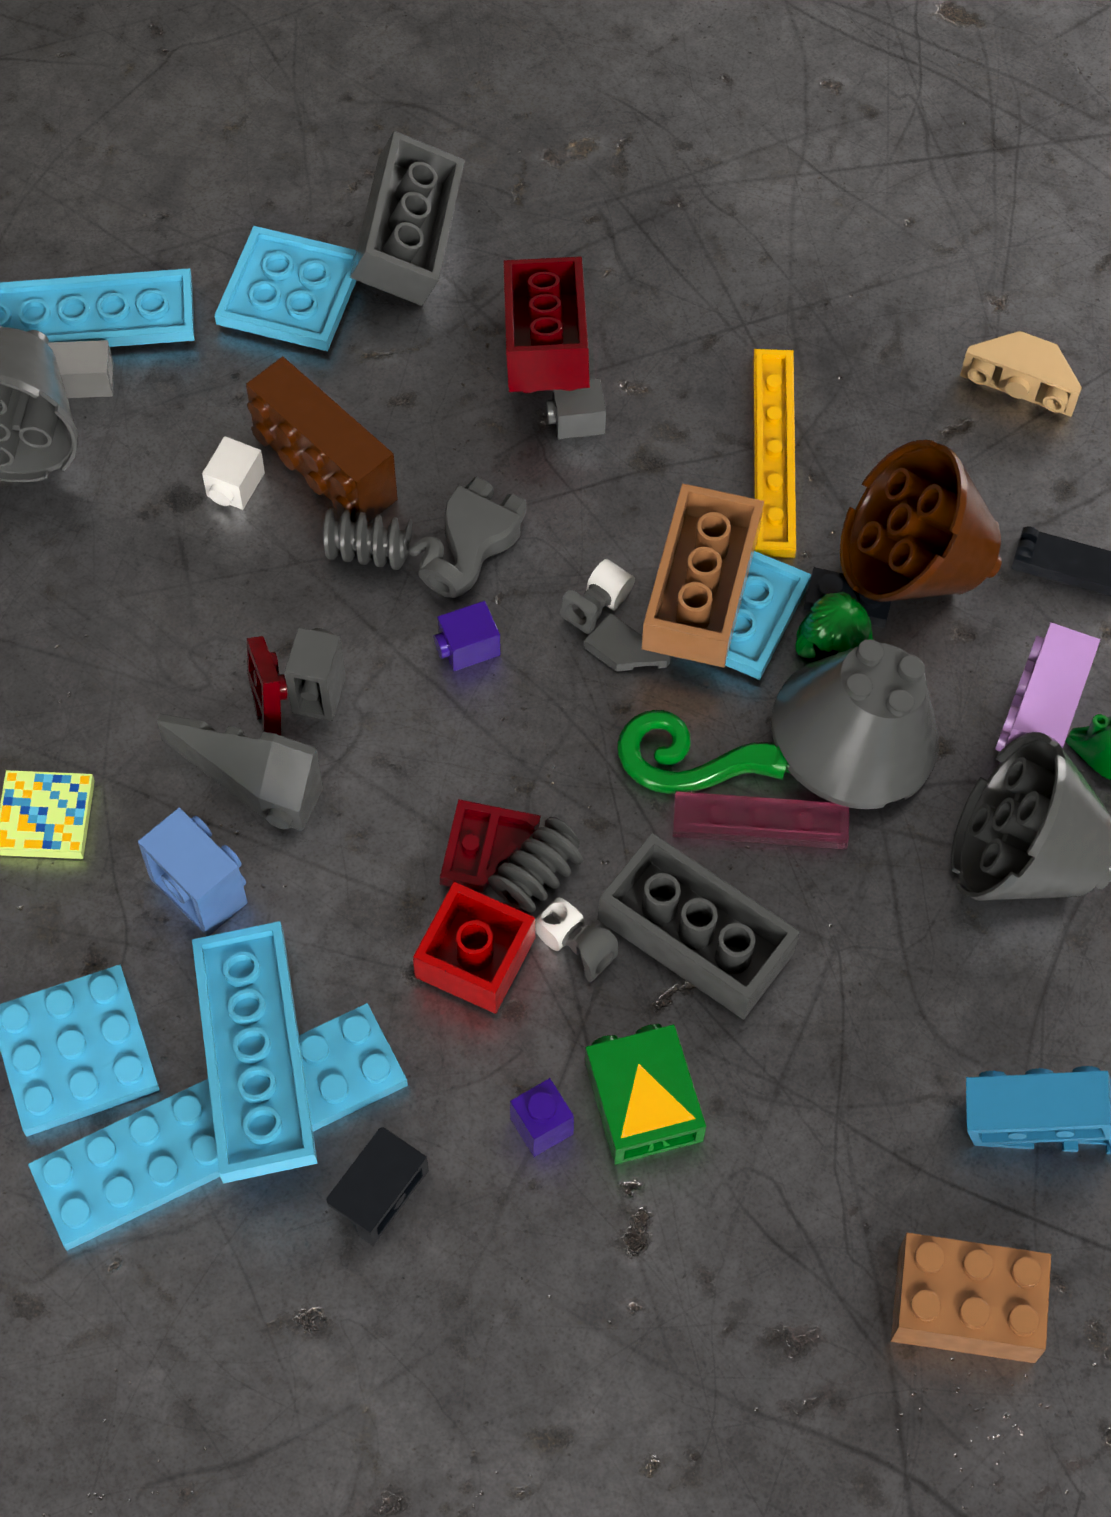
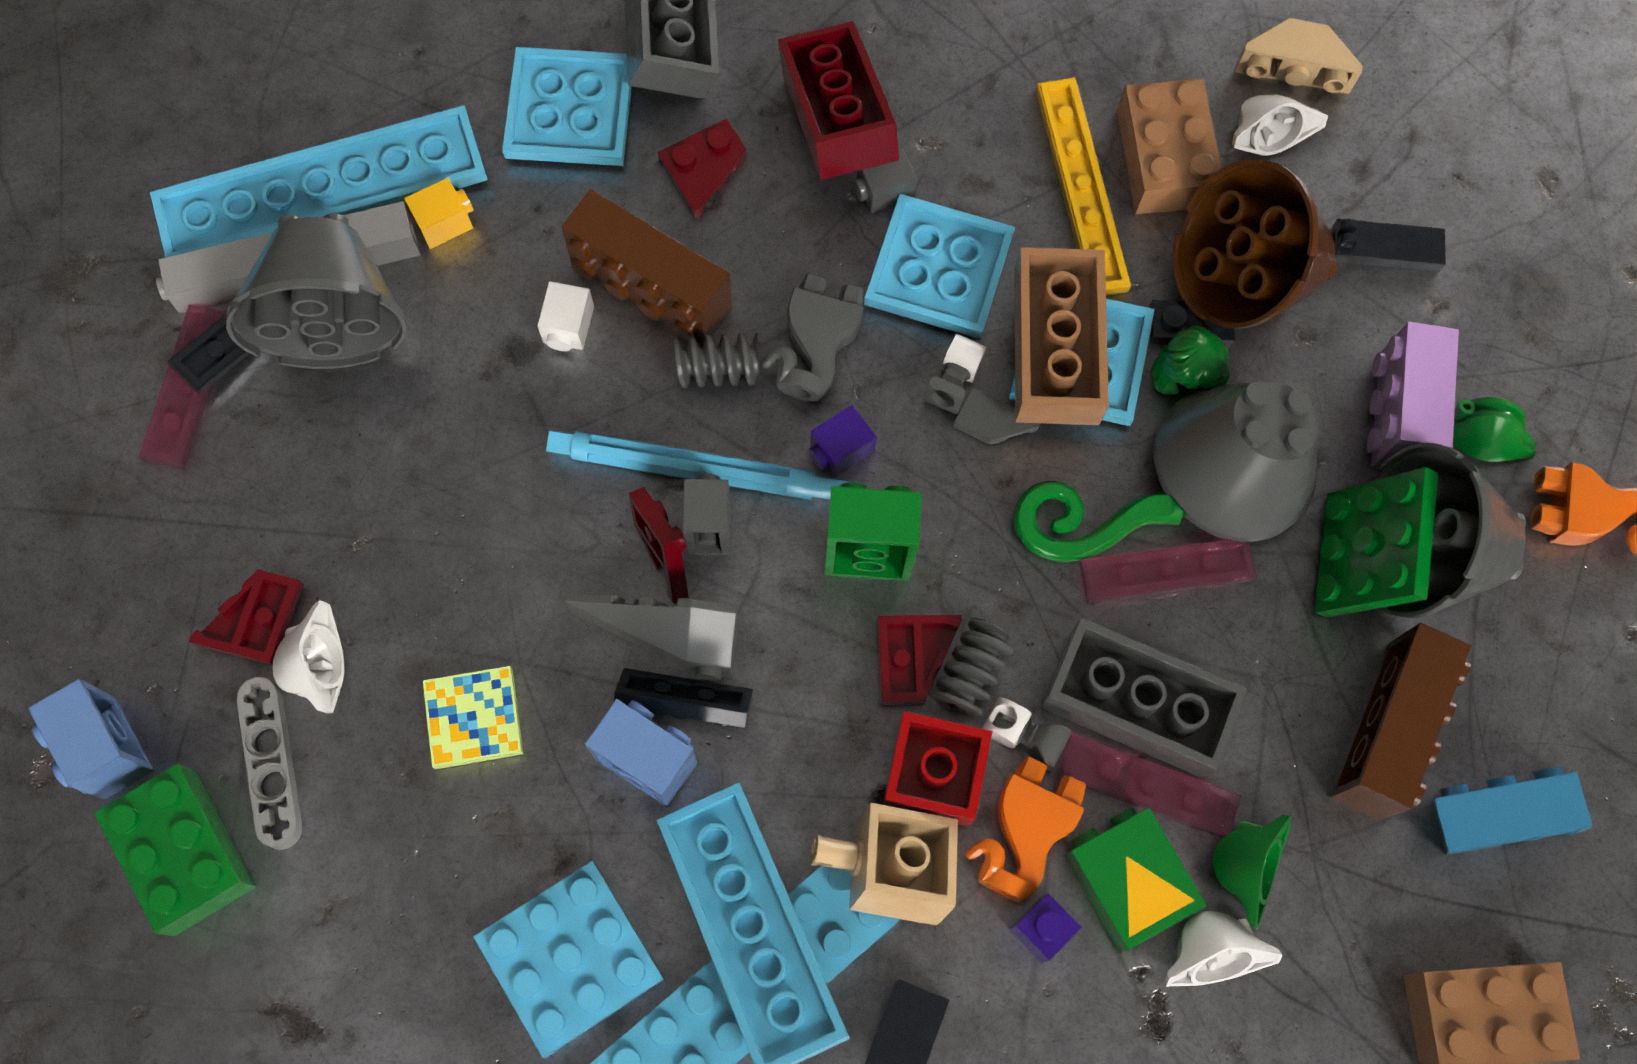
camera: 15 degrees left, 10 degrees up
none -> yellow brick [404,178,474,249]
none -> medium azure piece [546,430,859,501]
none -> black plate [614,668,753,728]
none -> dark red wing [658,118,747,219]
none -> tan brick [810,803,958,926]
none -> green brick [825,482,922,581]
none -> medium azure plate [864,194,1015,339]
none -> orange hips [965,756,1086,902]
none -> clear pink tile [1057,734,1241,838]
none -> medium nougat brick [1117,79,1221,214]
none -> white hat [1165,911,1283,987]
none -> green hat [1213,815,1292,930]
none -> white hat [1232,95,1328,155]
none -> green plate [1314,467,1438,618]
none -> reddish brown brick [1330,622,1472,821]

